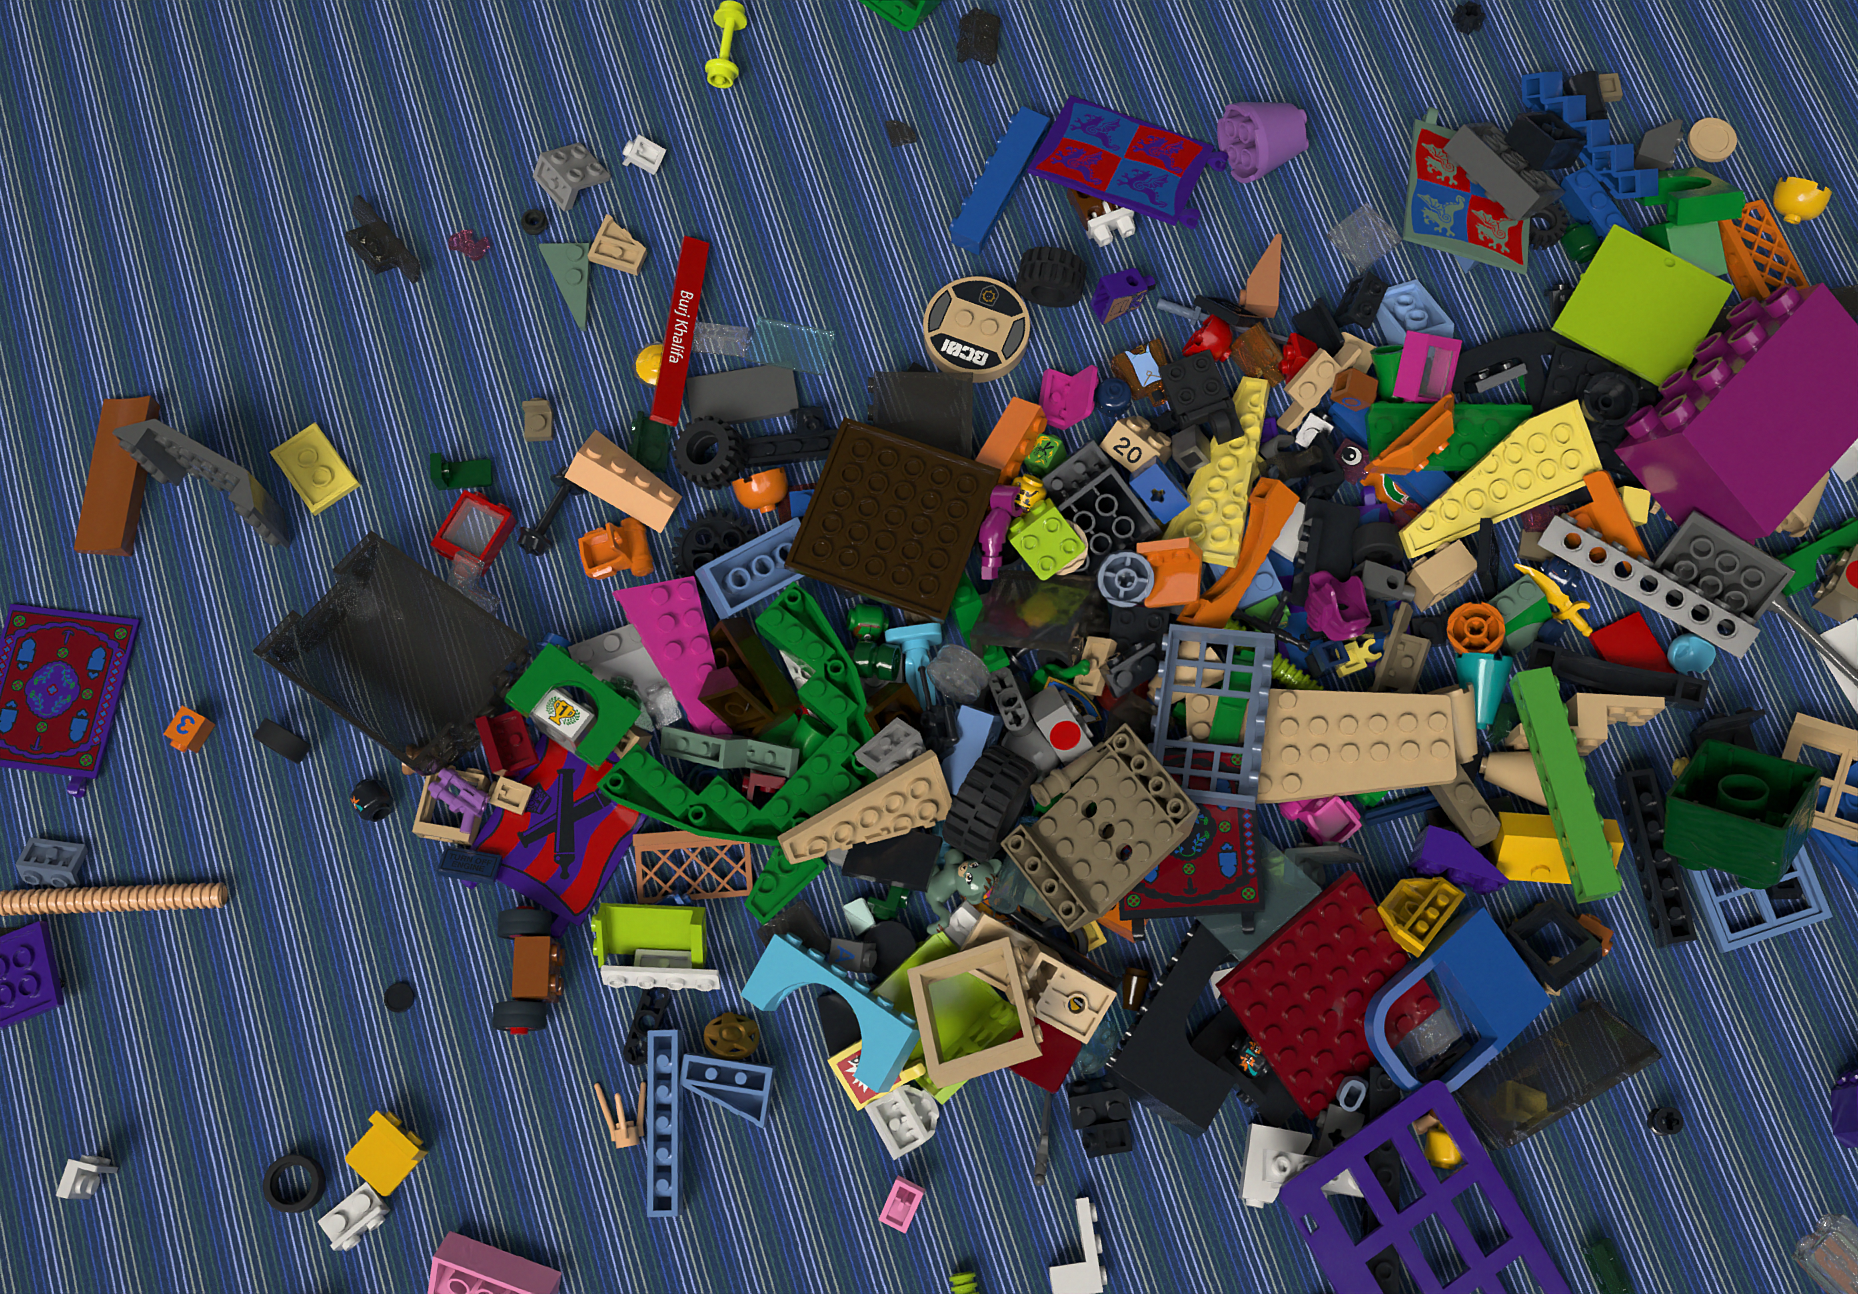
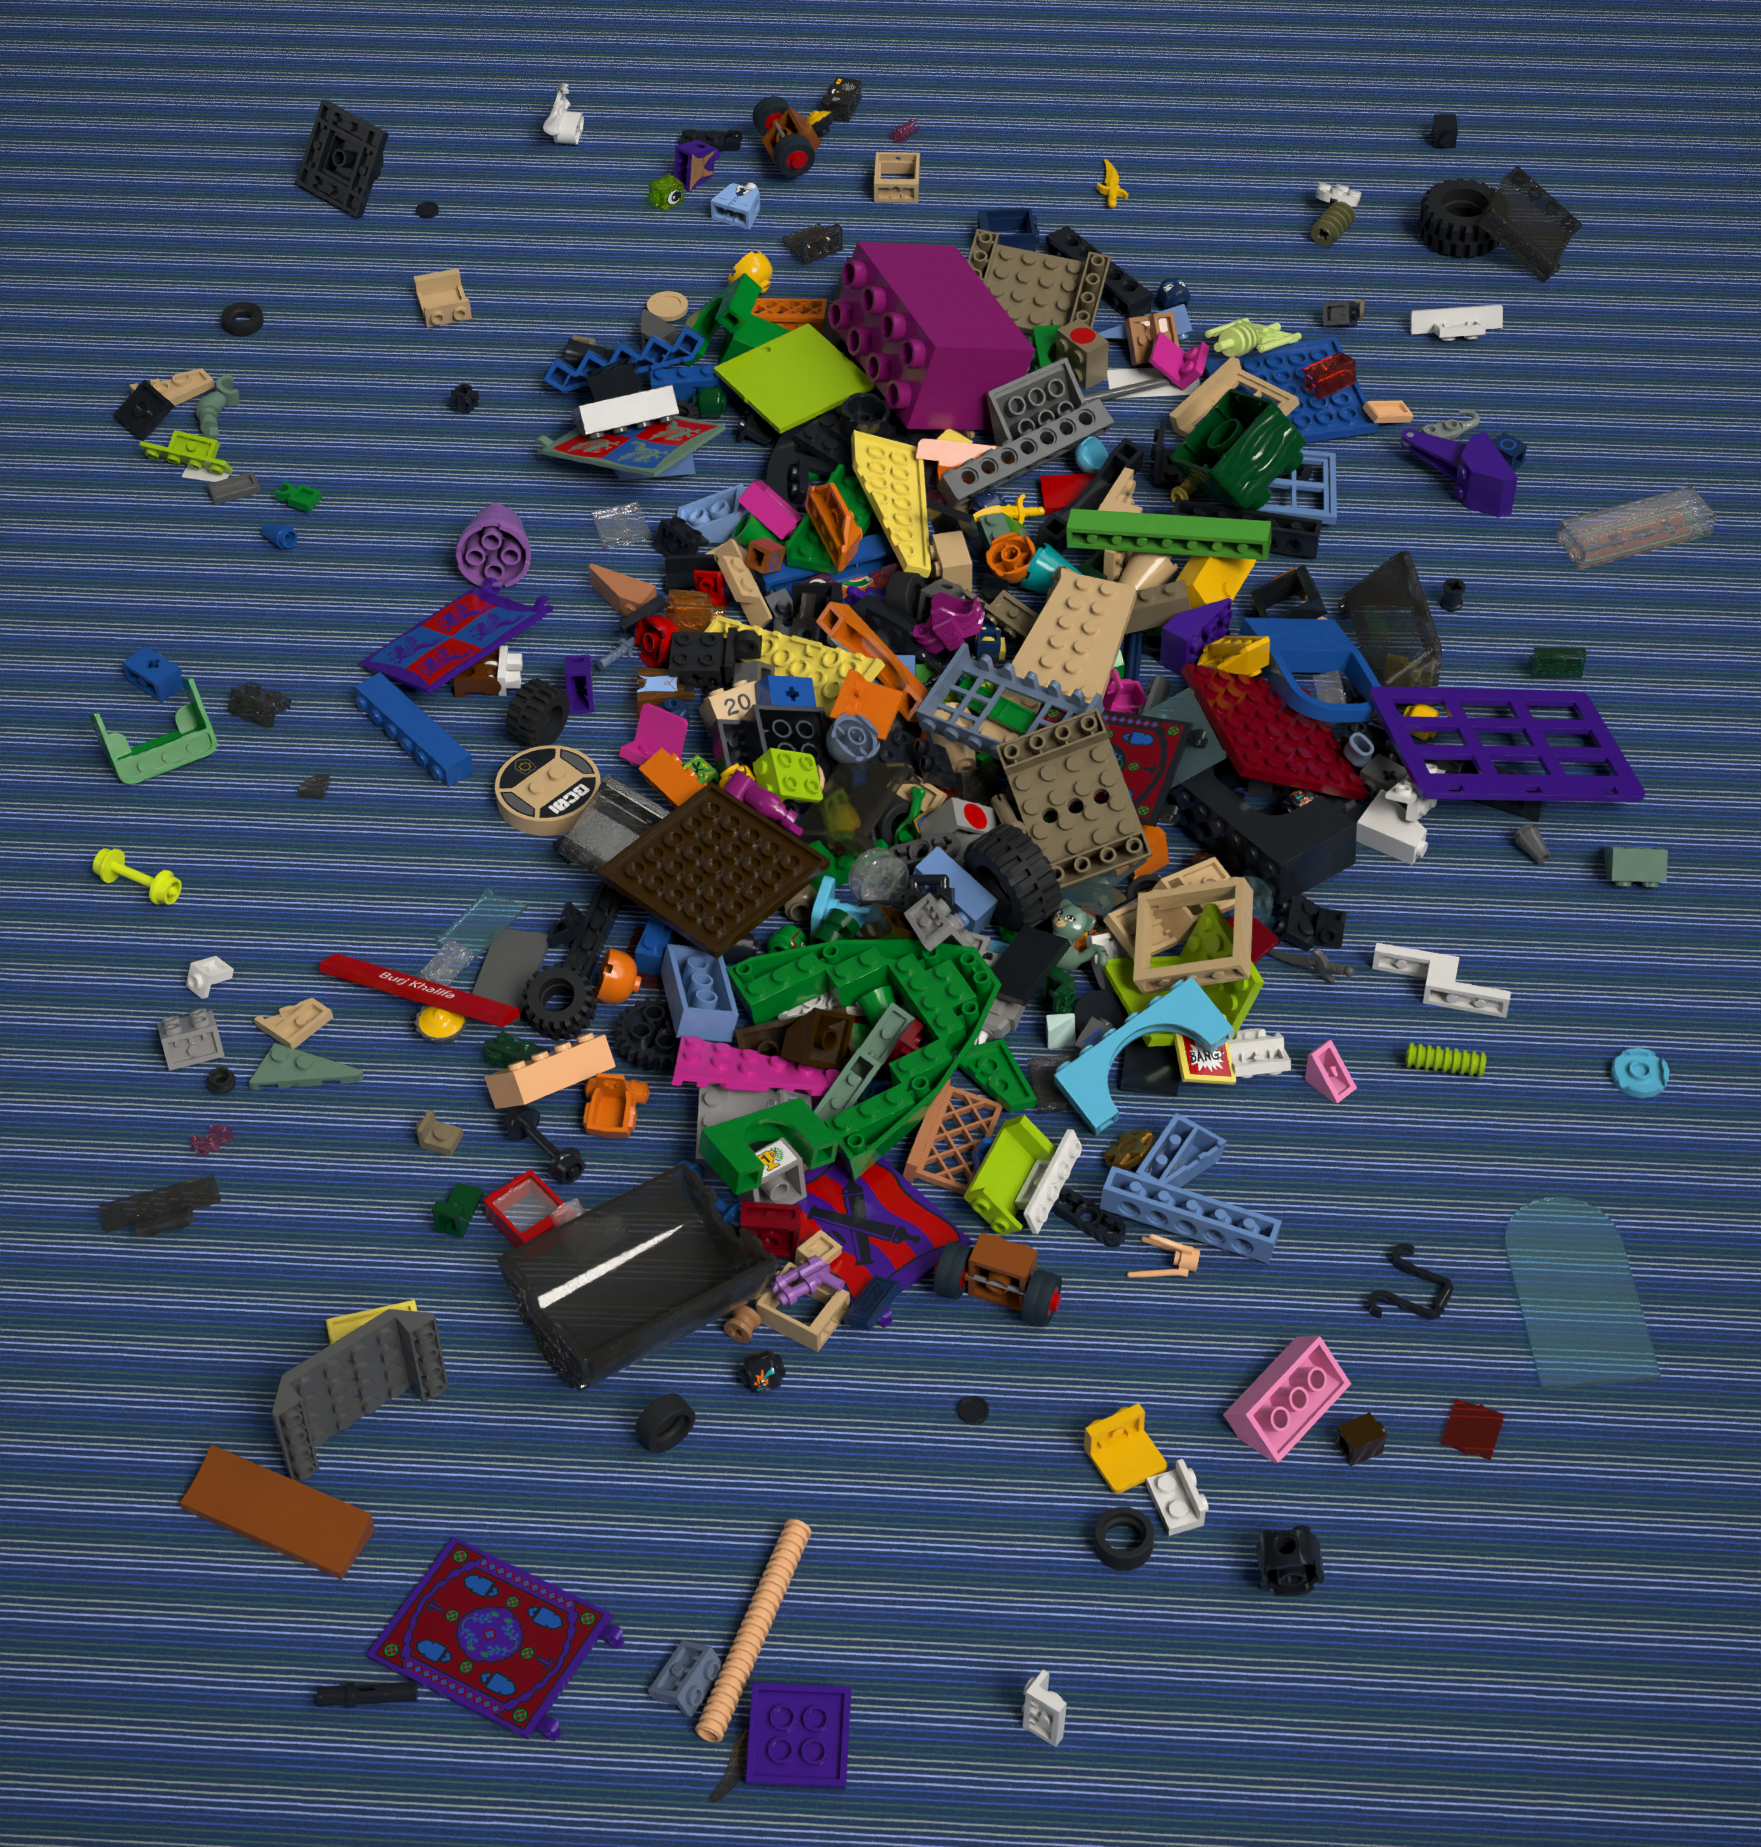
camera: 70 degrees left, 25 degrees down
orange brick [164,705,215,753] -> none
tan wing [777,749,952,865] -> none
dark blue tile [1537,618,1566,645] -> none

